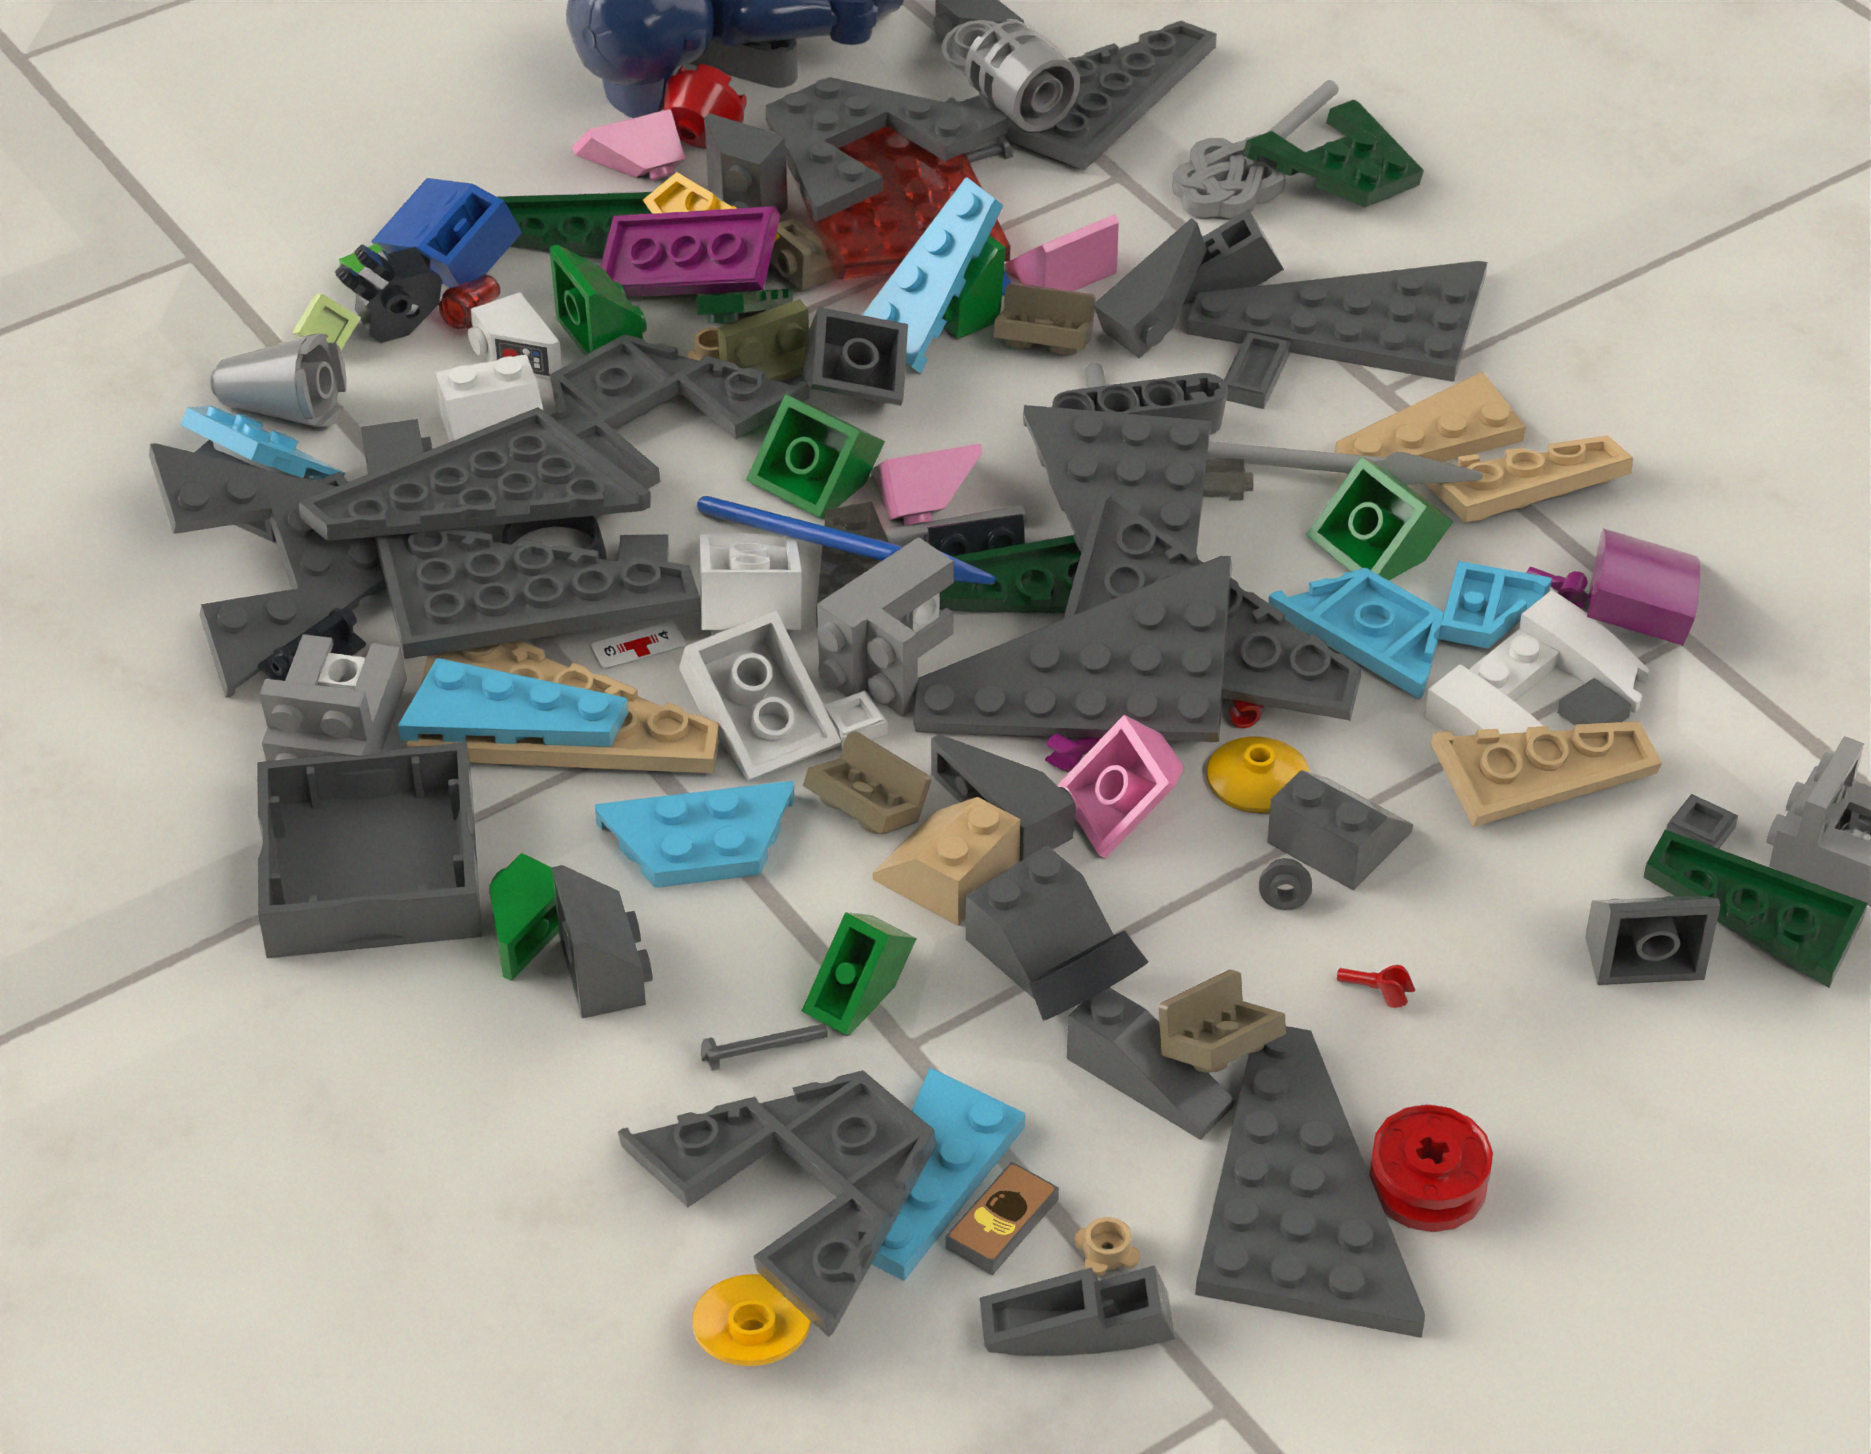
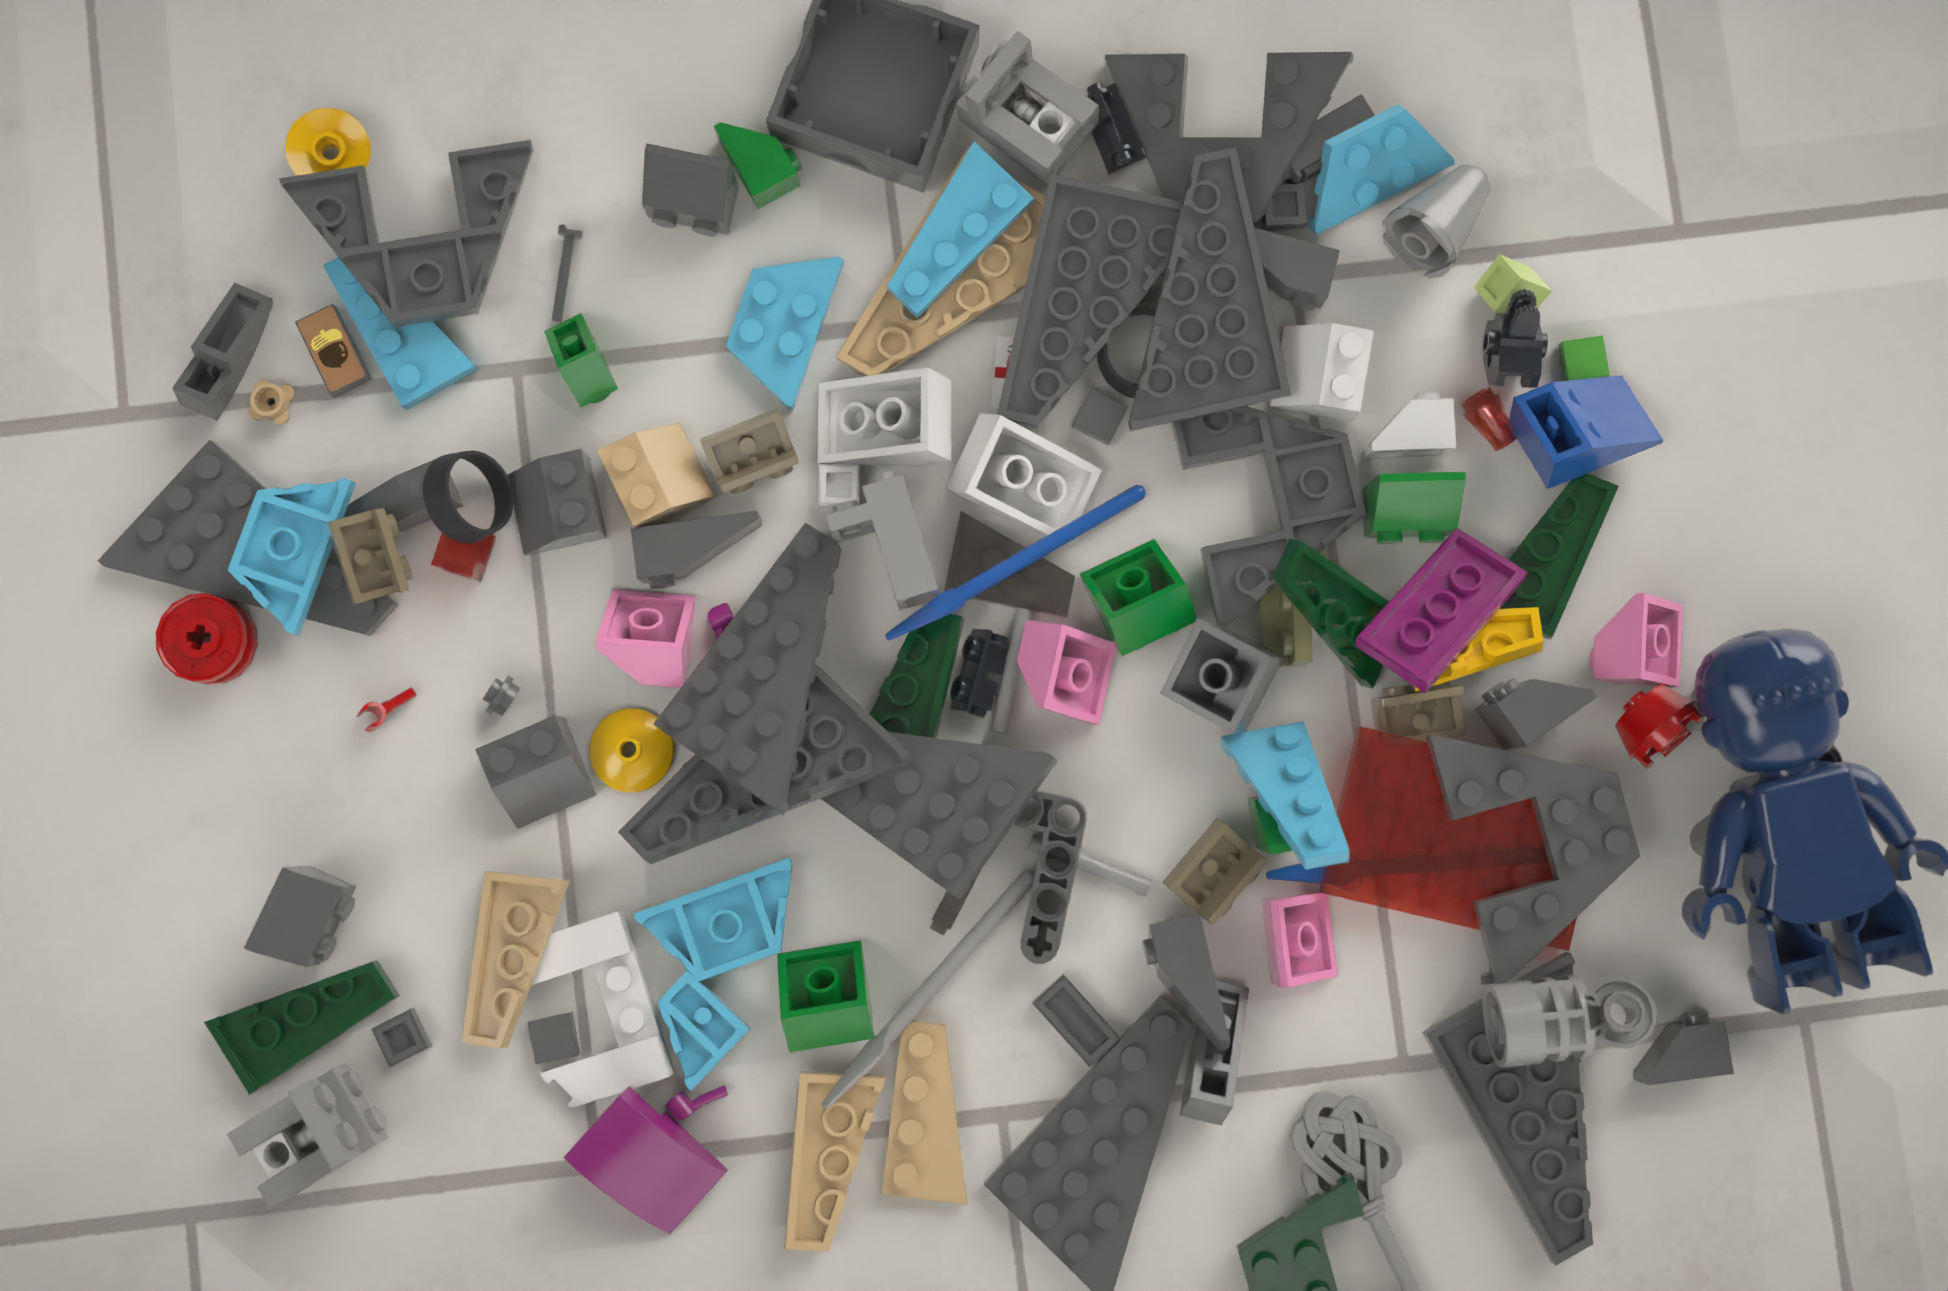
camera: 115 degrees right, 40 degrees up
none -> medium azure wing [228,478,356,636]
none -> clear red panel [431,533,496,582]

